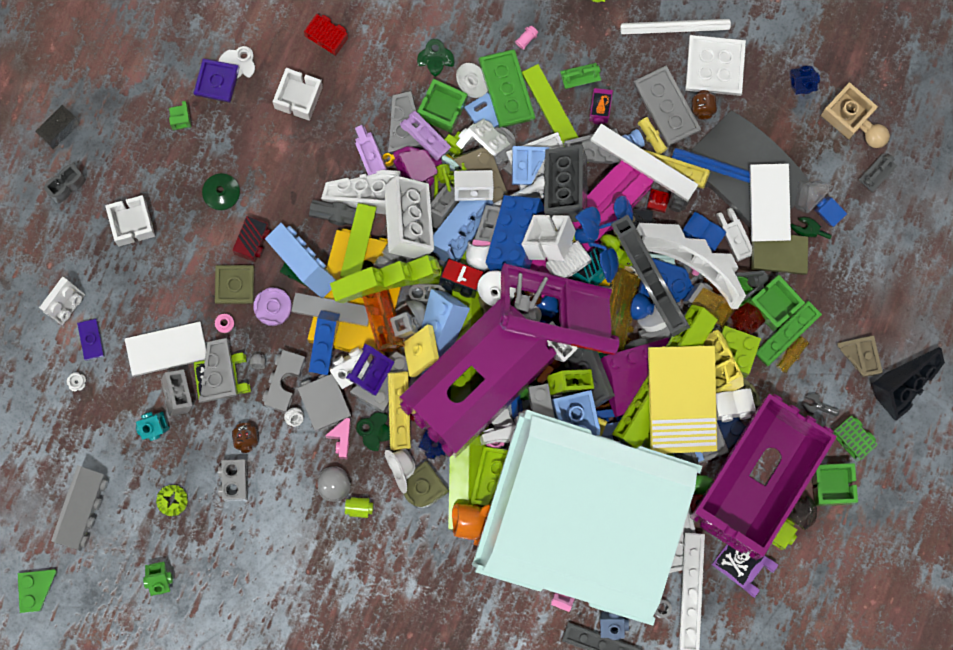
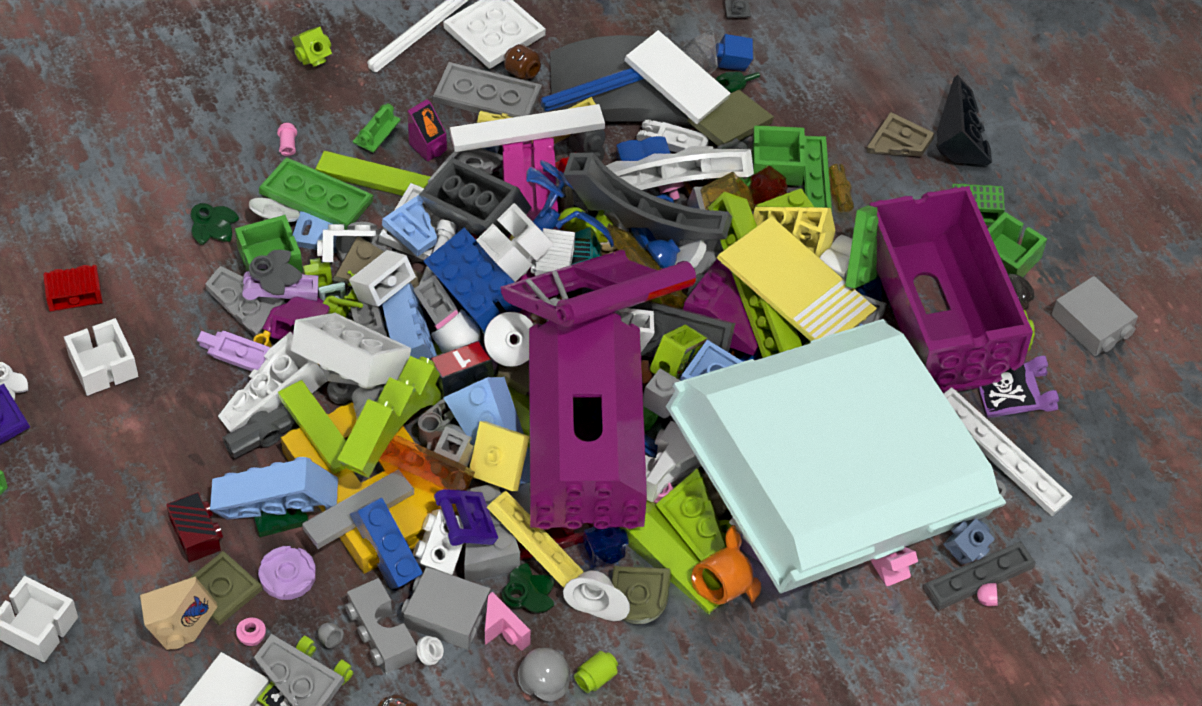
camera: 45 degrees left, 25 degrees down
dark green dish [202,173,240,210] -> none
none -> tan slope [140,577,217,650]
none -> dark grey plate [249,250,302,295]
none -> bright green wing [845,205,878,289]
none -> light grey brick [1051,276,1138,356]

